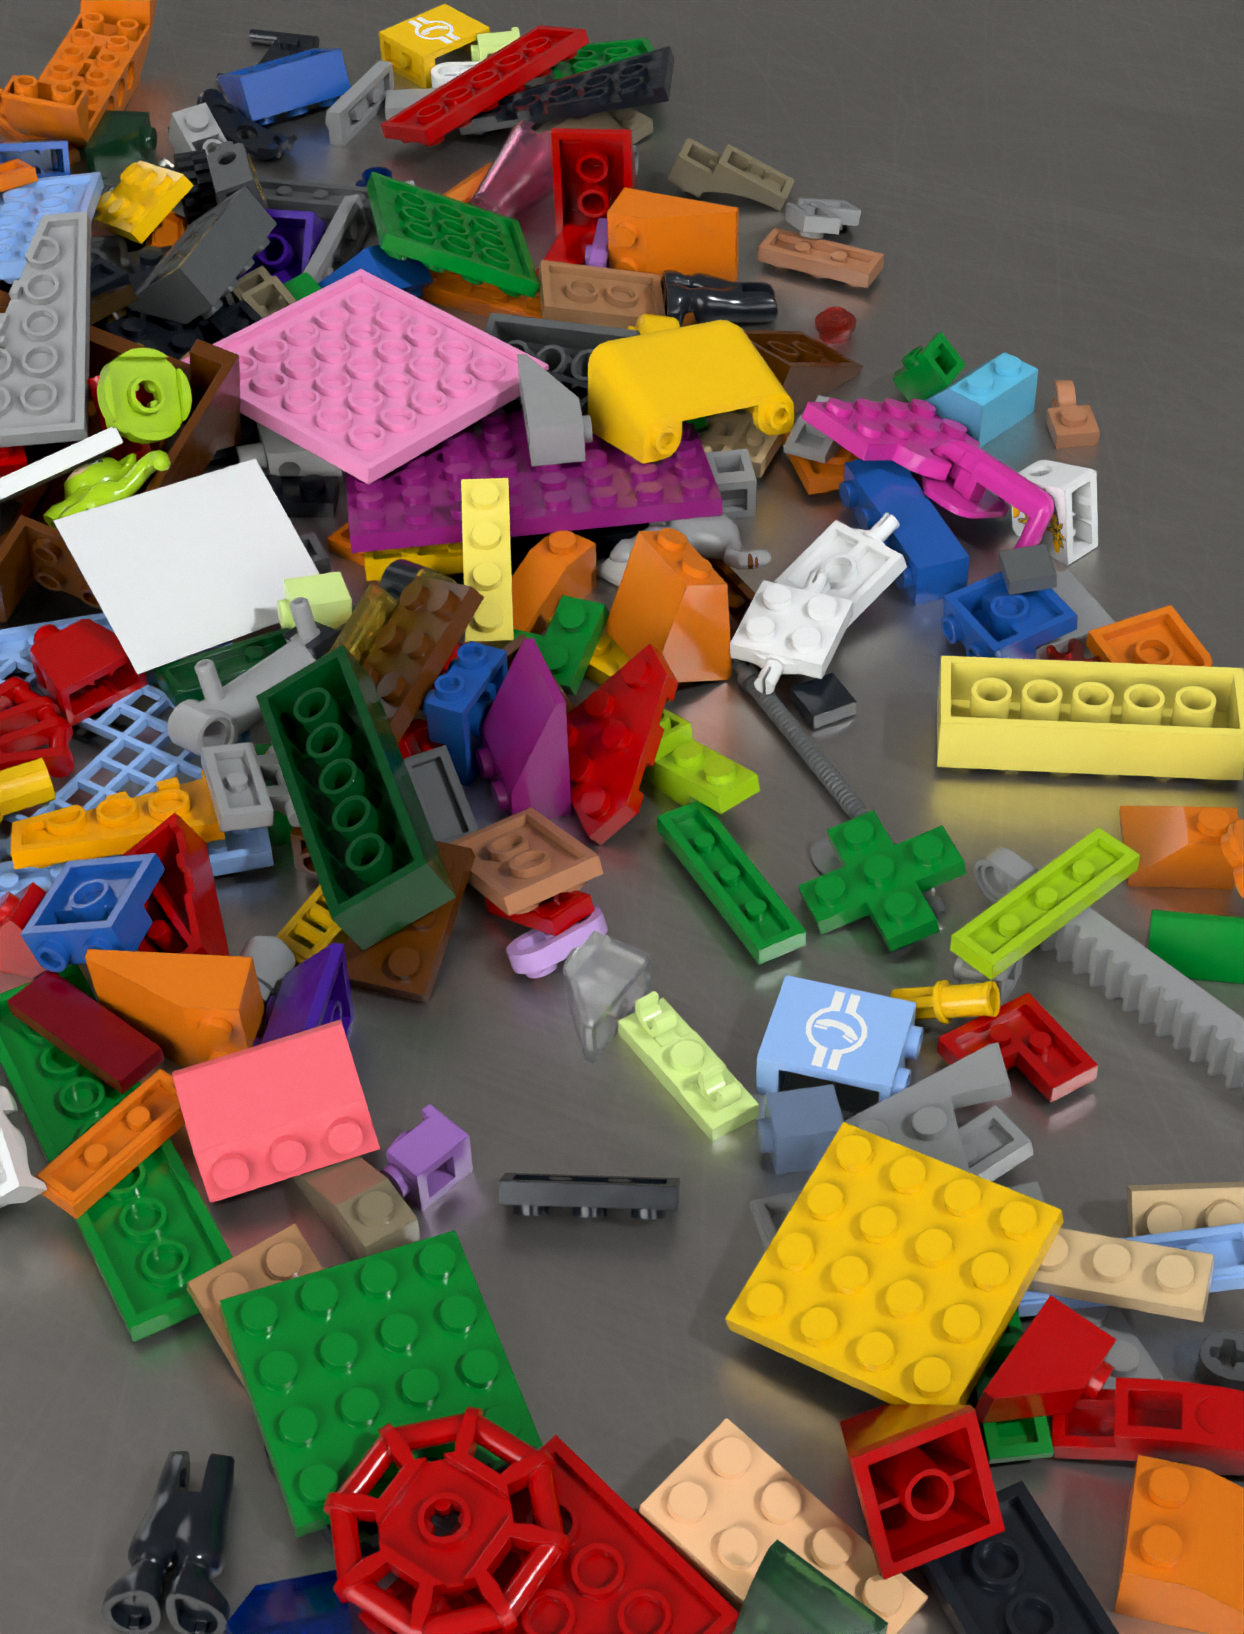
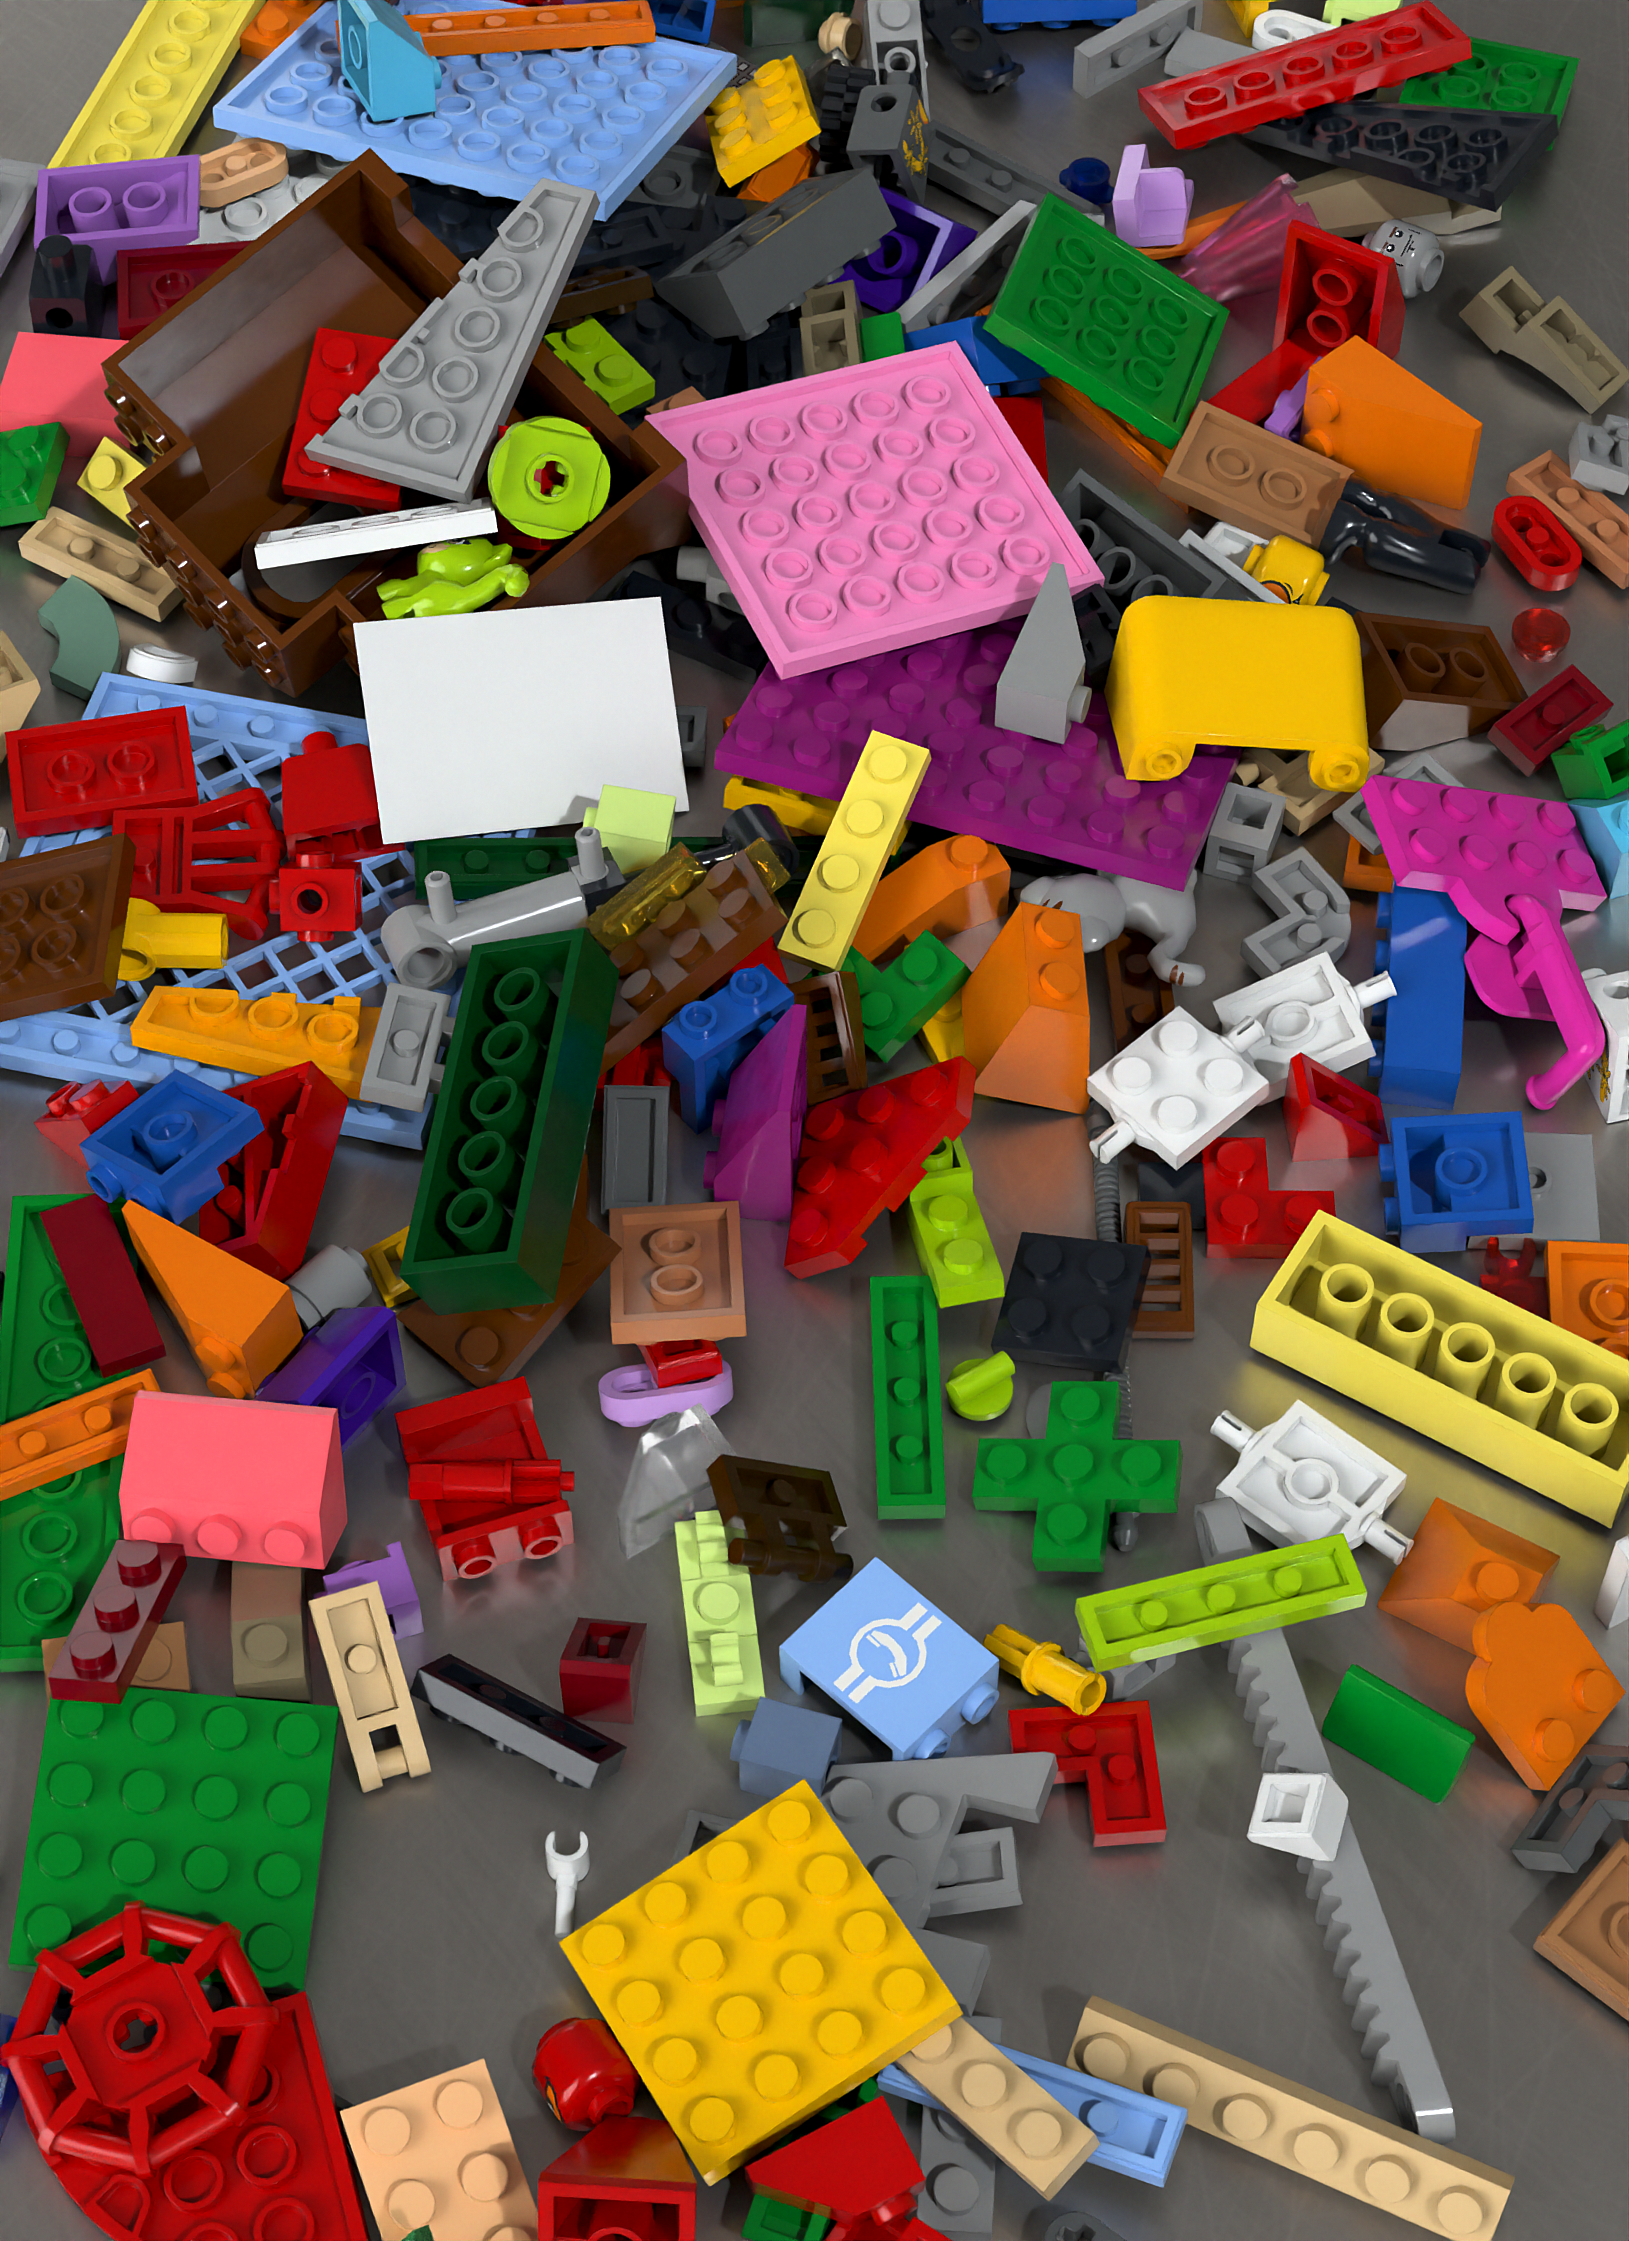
camera: 25 degrees right, 10 degrees up
dark grey tile [999,544,1057,595] -> none
none -> dark red plate [47,1540,188,1704]
none -> red brick [269,851,363,942]
none -> tan plate [308,1581,431,1793]
none -> red panel [394,1376,575,1582]
none -> red piece [409,1458,575,1506]
none -> red head [531,2017,642,2132]
none -> white hand [545,1831,590,1938]
none -> dark red slope [559,1617,647,1725]
none -> dark brown plate [706,1454,854,1584]
none -> tan plate [818,12,863,64]
none -> lime plate [946,1351,1016,1421]
none -> black plate [991,1232,1152,1374]
none -> lavender panel [1112,144,1194,247]
none -> reddish brown slope [1123,1201,1195,1339]
none -> red plate [1199,1137,1336,1259]
none -> white plate [1210,1399,1414,1565]
none -> light grey plate [1240,846,1351,979]
none -> white slope [1247,1773,1348,1861]
none -> red slope [1282,1052,1390,1162]
none -> dark red plate [1486,664,1614,777]
none -> red plate [1491,495,1582,591]

